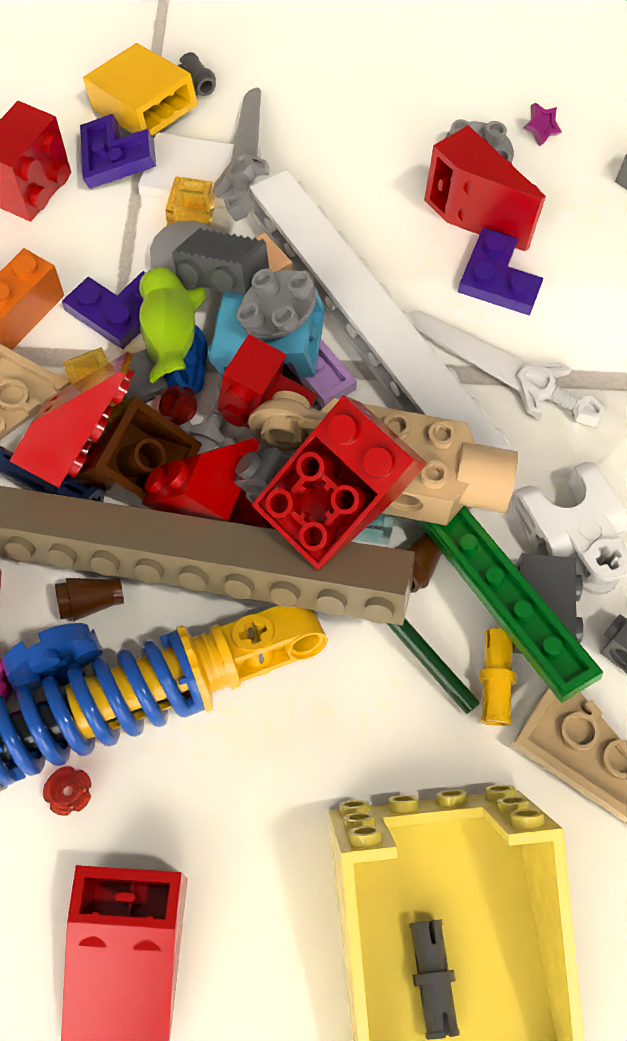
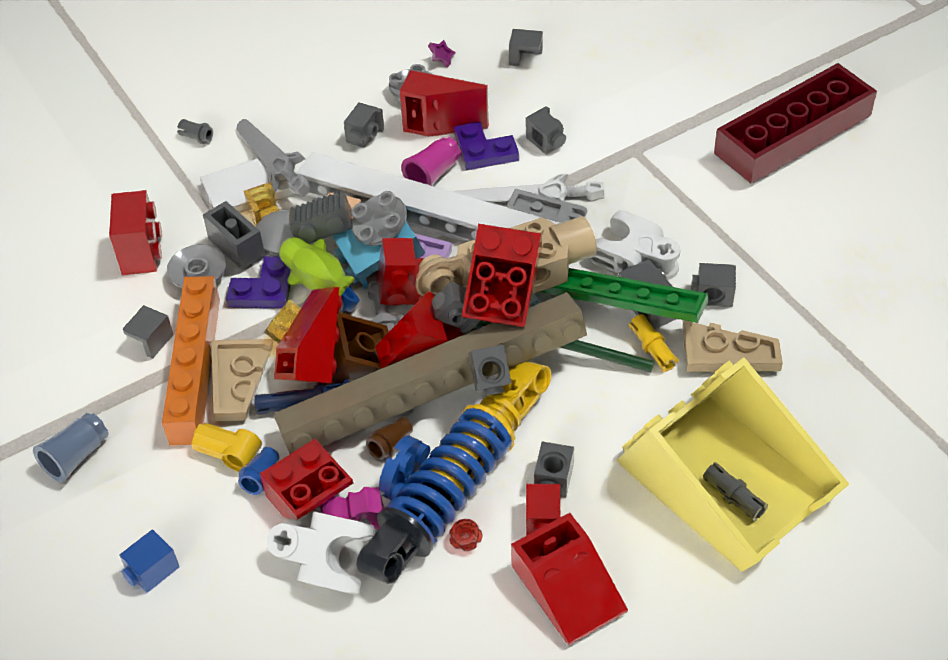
camera: 30 degrees left, 15 degrees down
dark purple plate [80,114,156,189] -> none
yellow brick [82,43,198,136] -> none
clear red plate [159,385,198,426] -> none
none -> light grey dish [167,244,226,288]
none -> dark grey brick [203,201,265,269]
none -> dark grey brick [343,102,384,148]
none -> dark pink plant [401,137,461,186]
none -> dark grey brick [468,345,511,396]
none -> light grey hinge [506,189,588,223]
none -> dark grey brick [525,106,566,154]
none -> red brick [526,484,561,536]
none -> dark grey brick [534,441,574,498]

